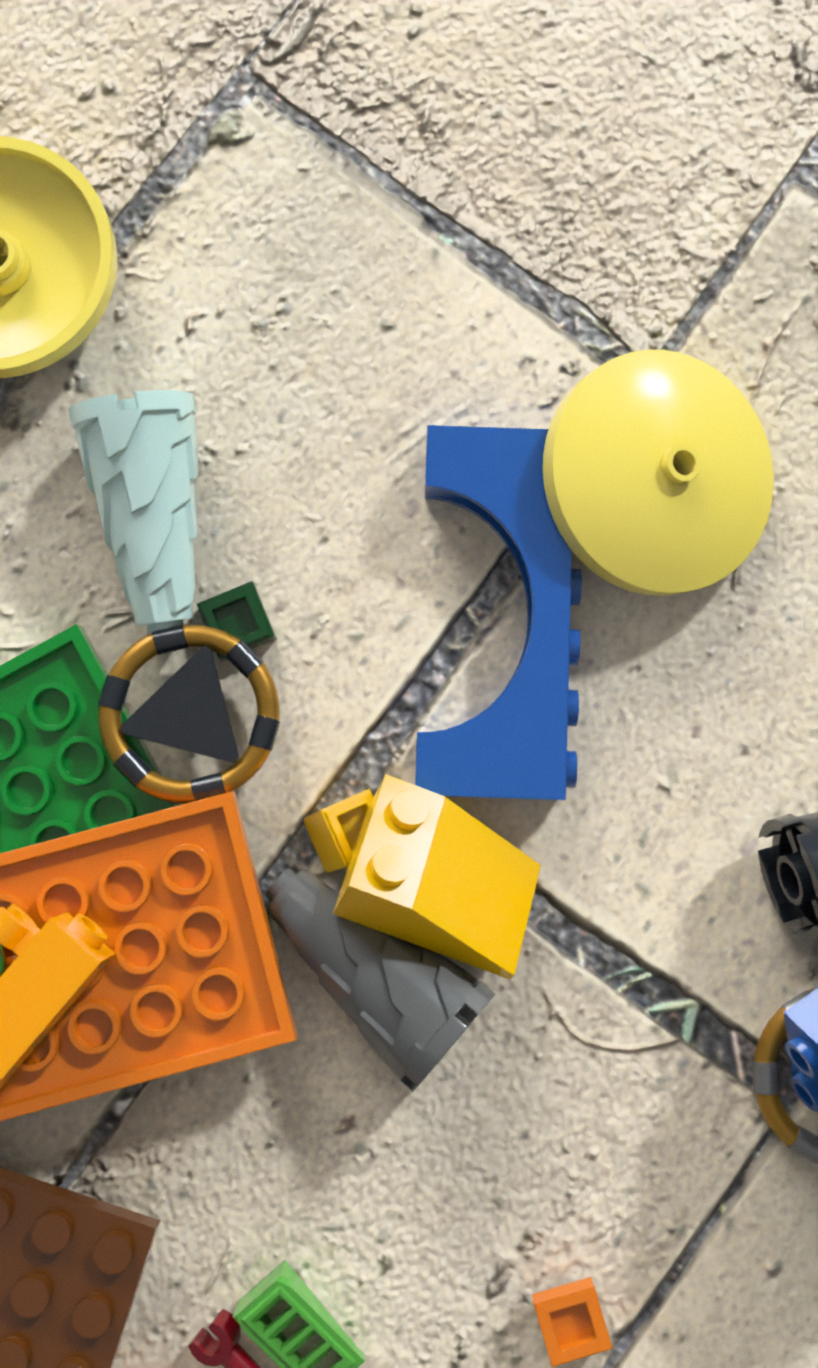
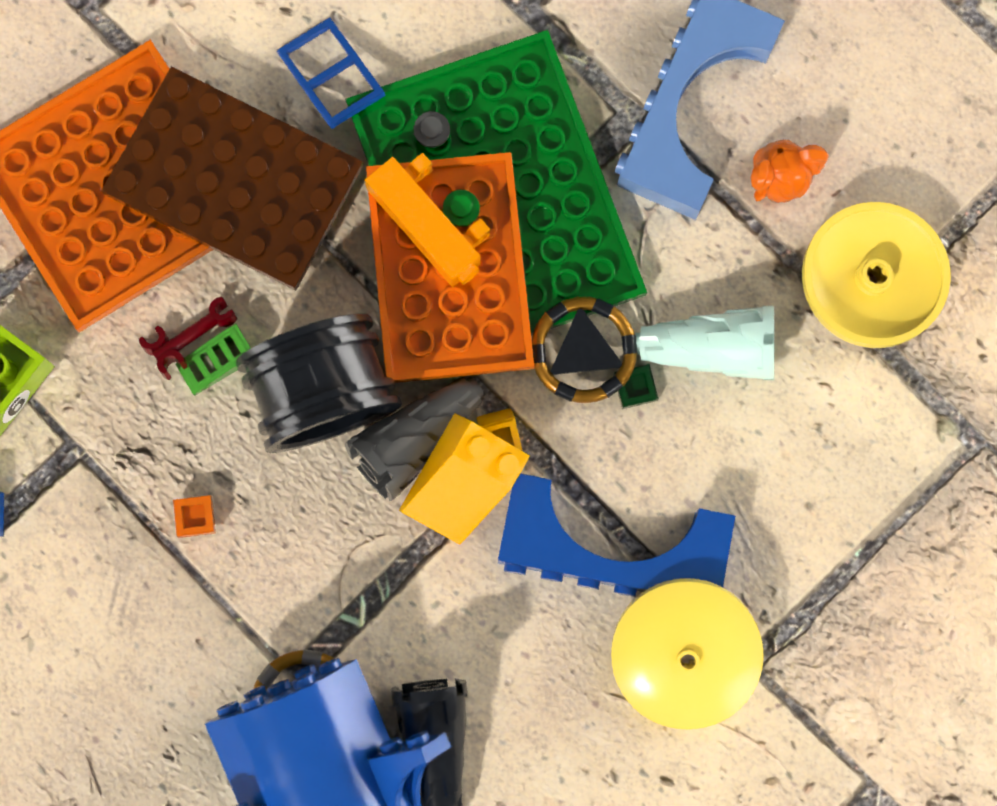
camera: 100 degrees right, 5 degrees down
none -> black wheel [236,313,402,453]

